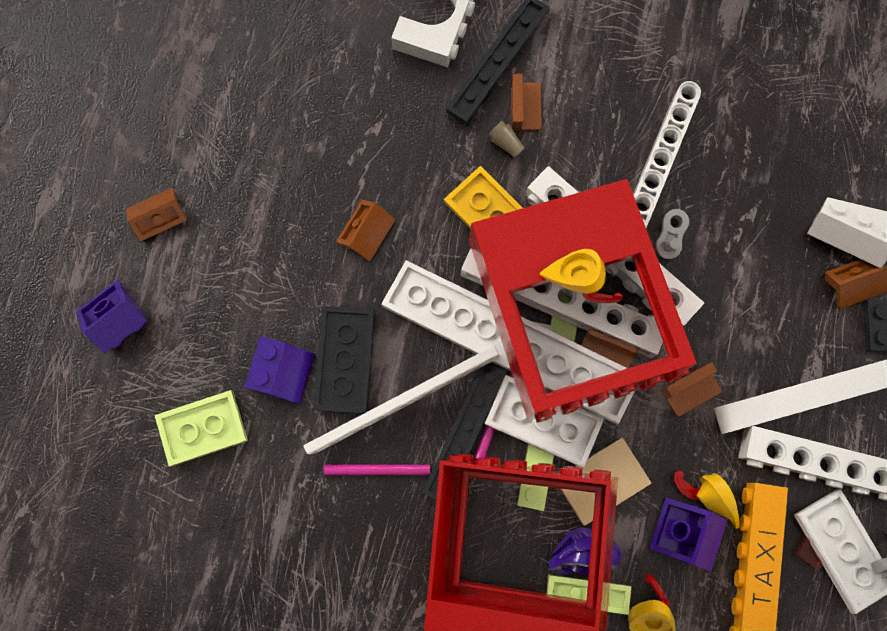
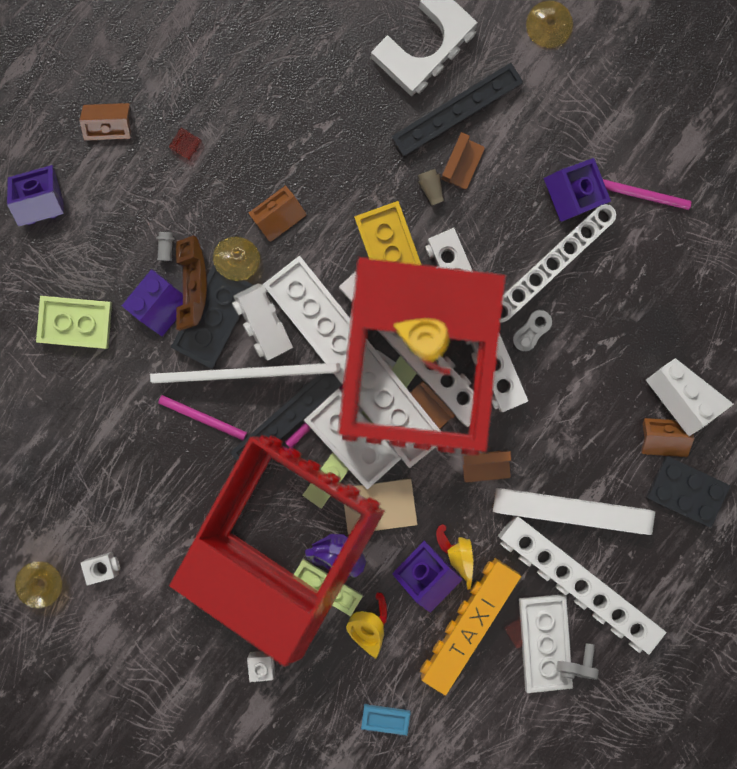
camera: 20 degrees right, 10 degrees up
none -> light grey pin [156,232,175,261]
none -> clear red tile [169,127,202,161]
none -> reddish brown slope [176,235,207,331]
none -> clear yellow dish [213,237,260,281]
none -> white wedge [232,283,293,360]
none -> dark purple slope [544,158,611,222]
none -> dark pink bar [603,179,691,210]

